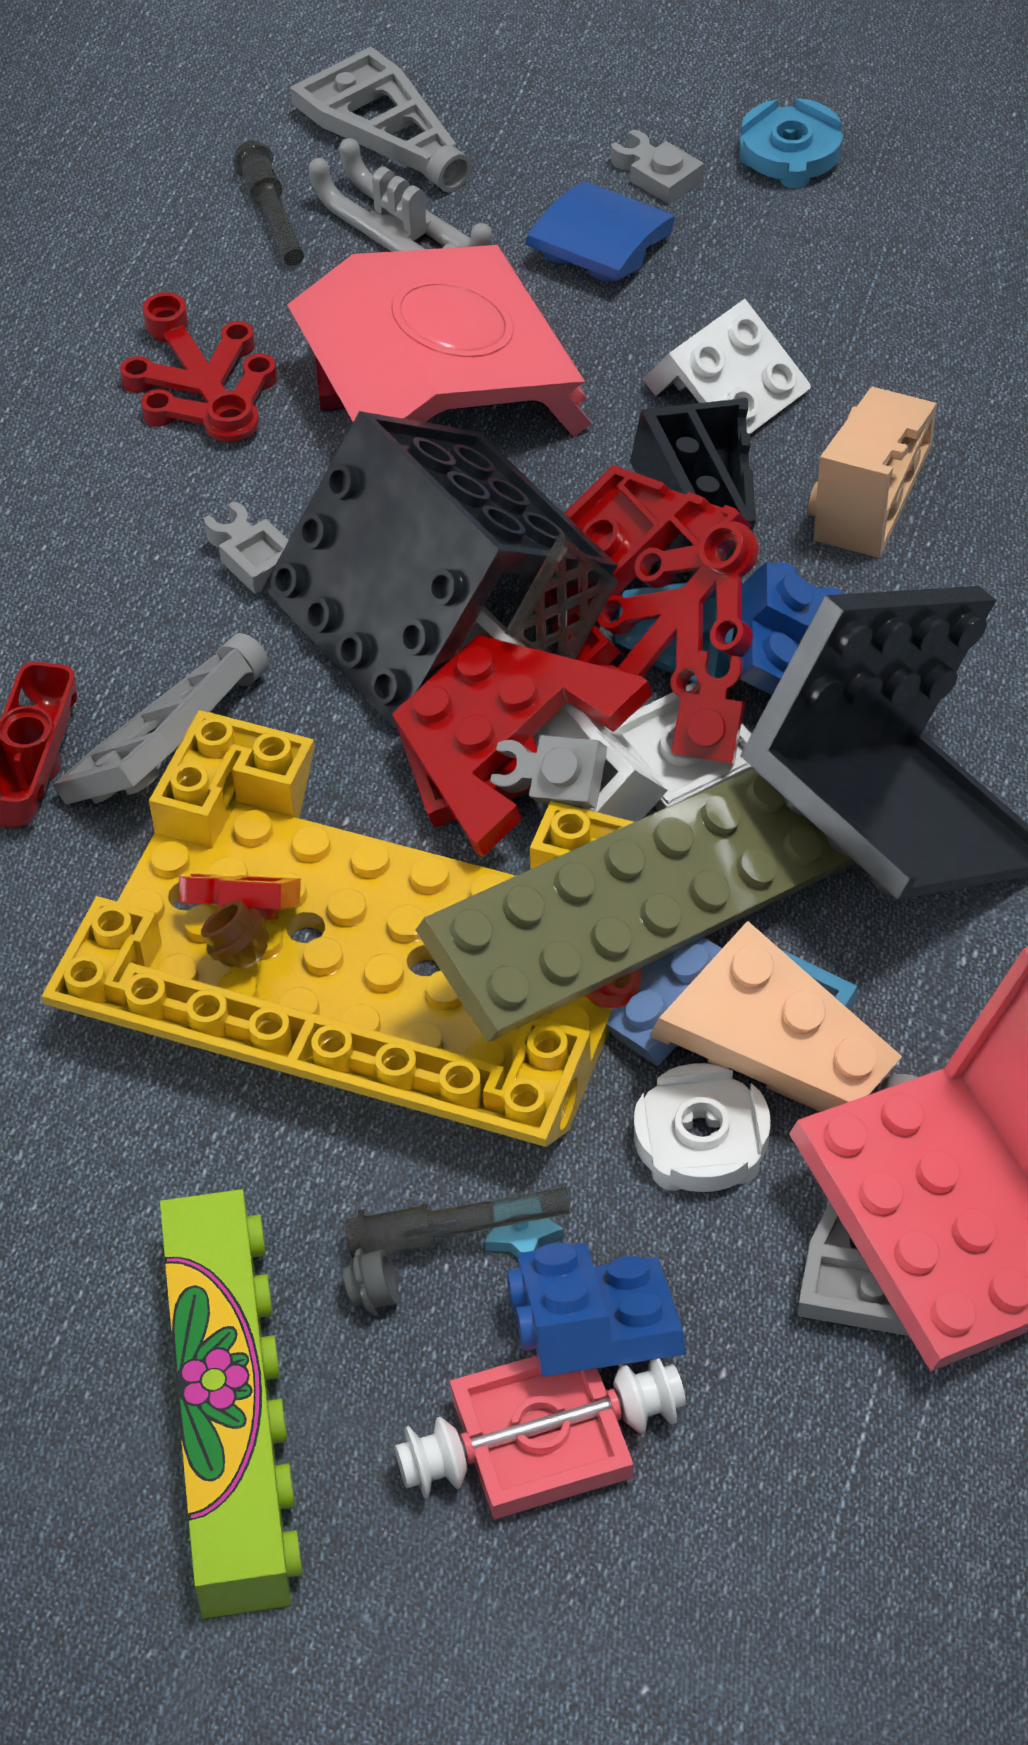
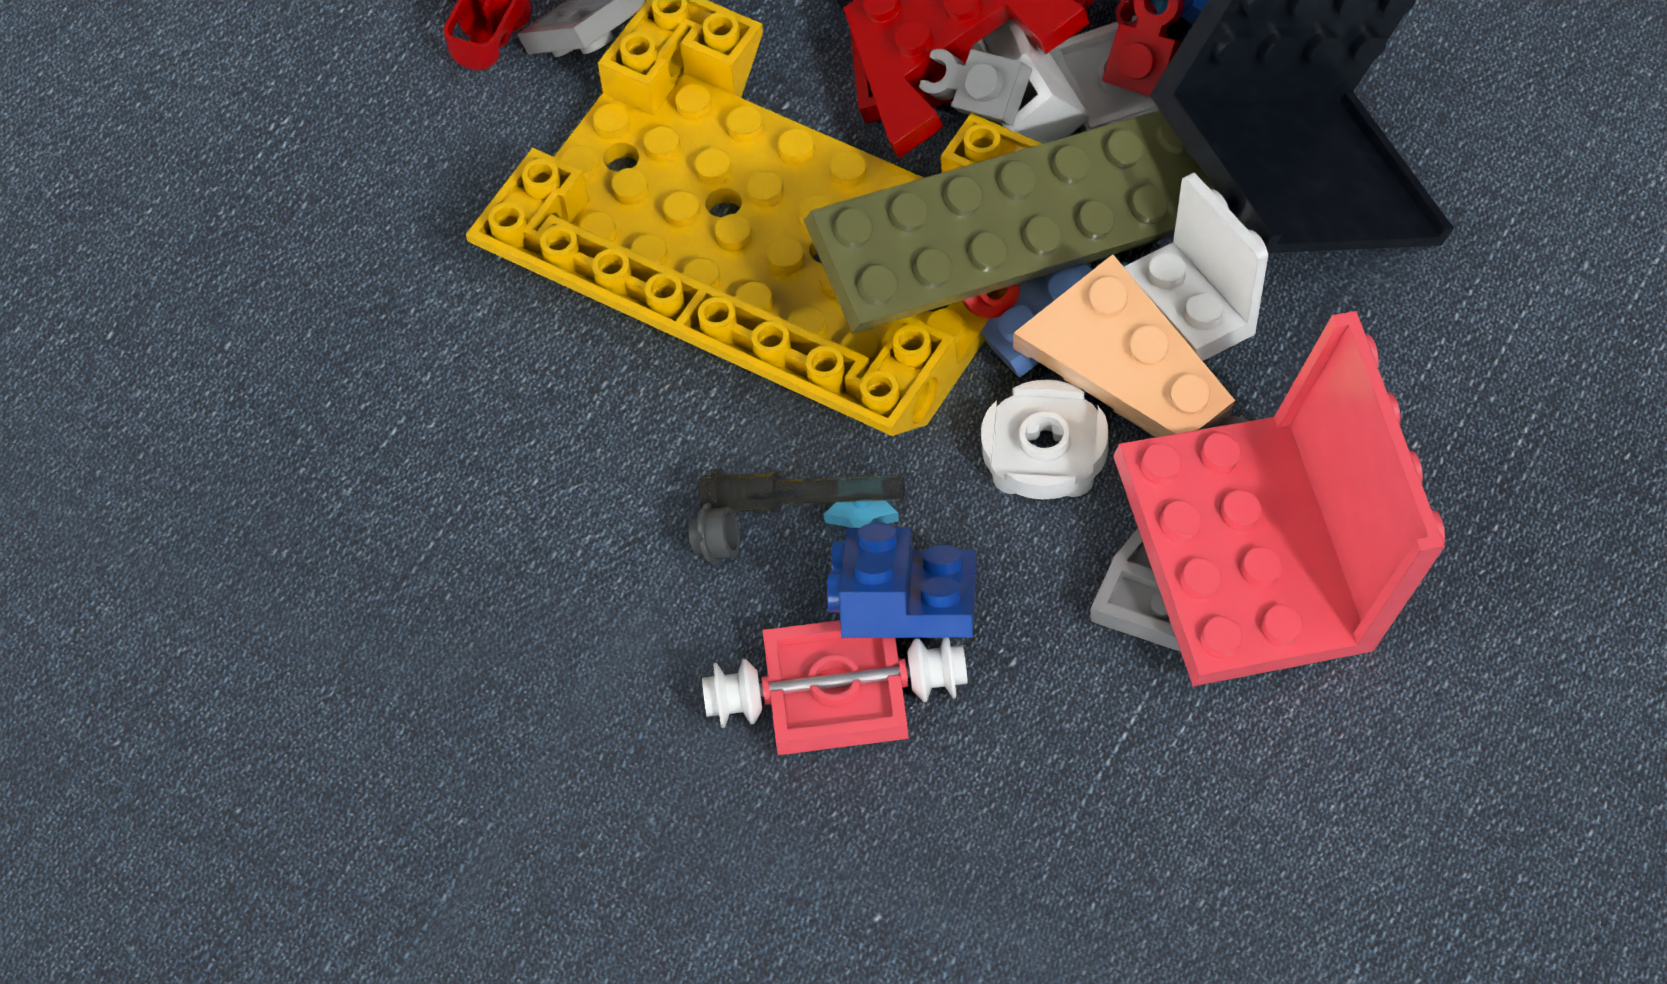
camera: 15 degrees right, 5 degrees up
brick [160,1189,303,1619] -> none
red plate [179,873,301,920] -> none
reddish brown plate [201,900,269,968] -> none
none -> white bracket [1124,173,1268,361]

